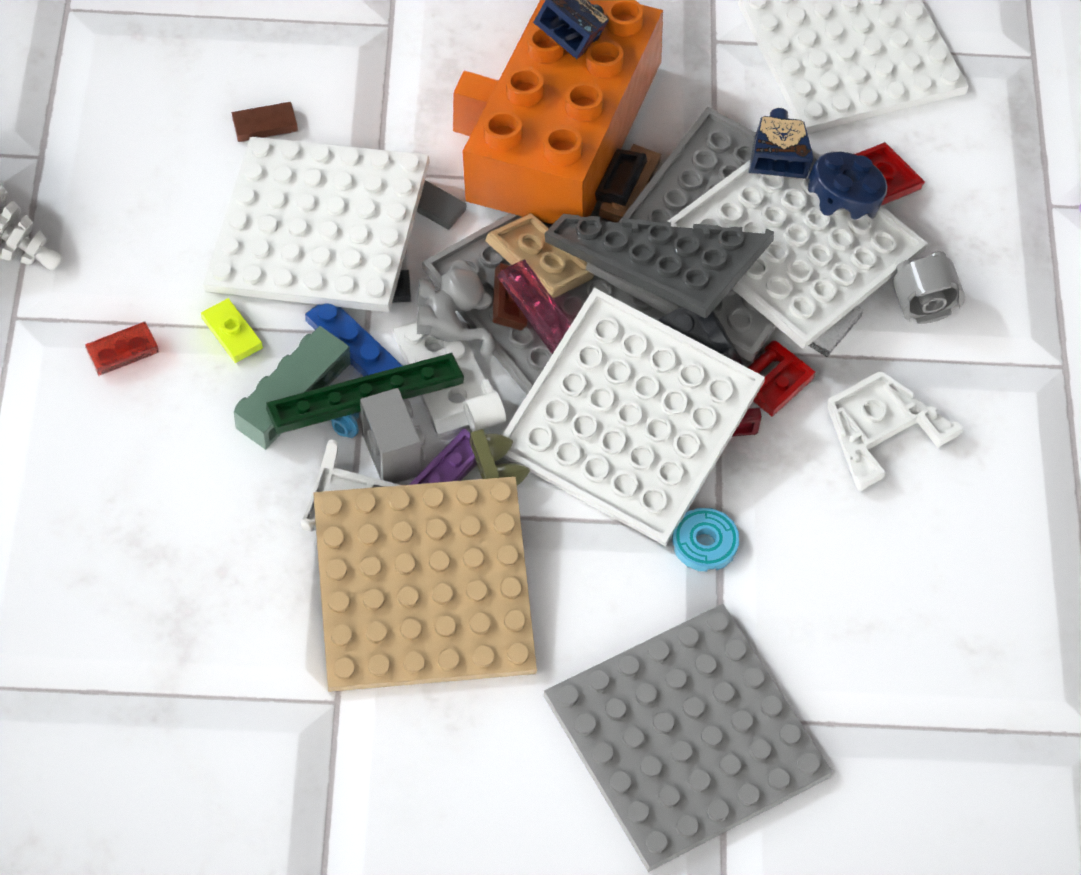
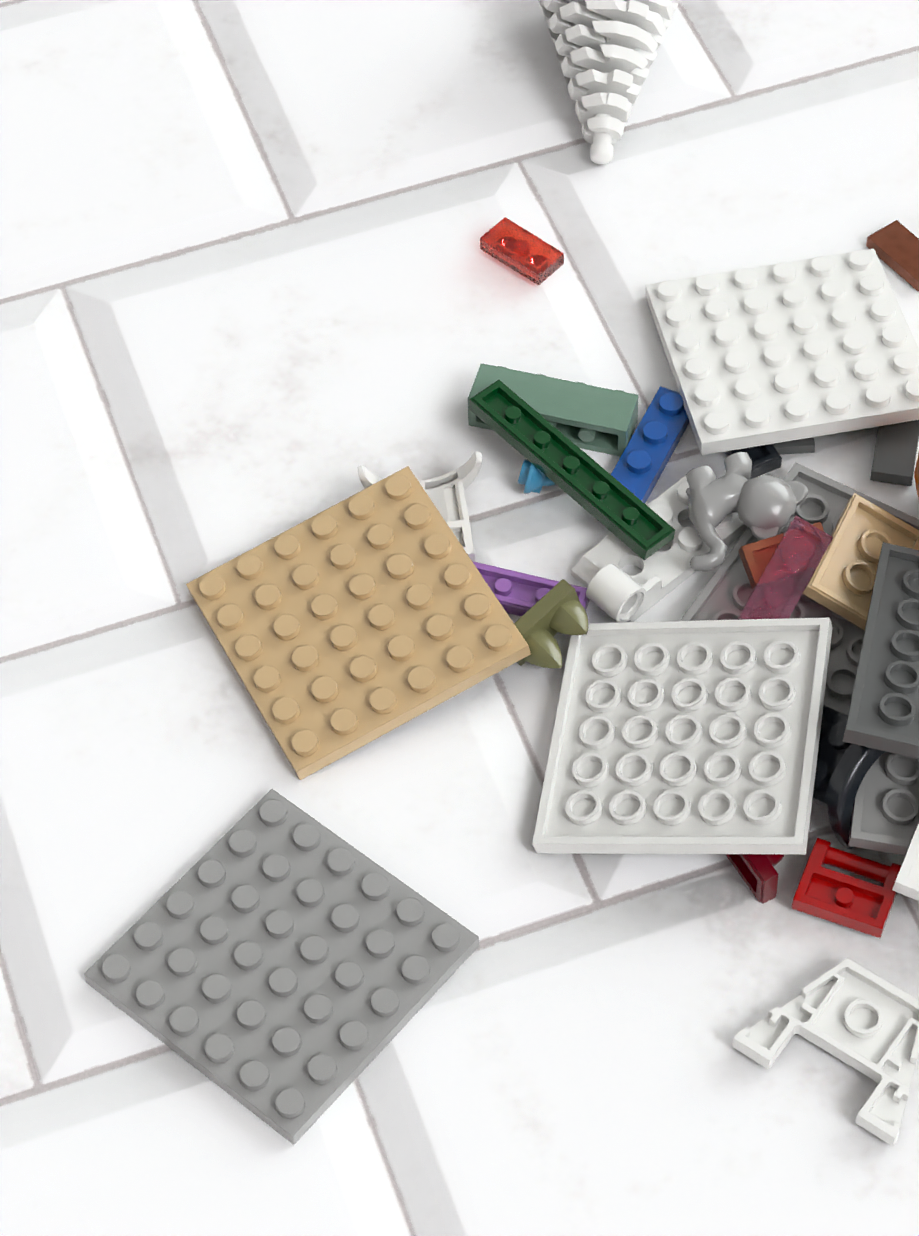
camera: 75 degrees right, 5 degrees down
neon yellow plate [201,298,263,363] -> none
light grey brick [360,388,425,483] -> none
medium azure tile [672,508,739,572] -> none

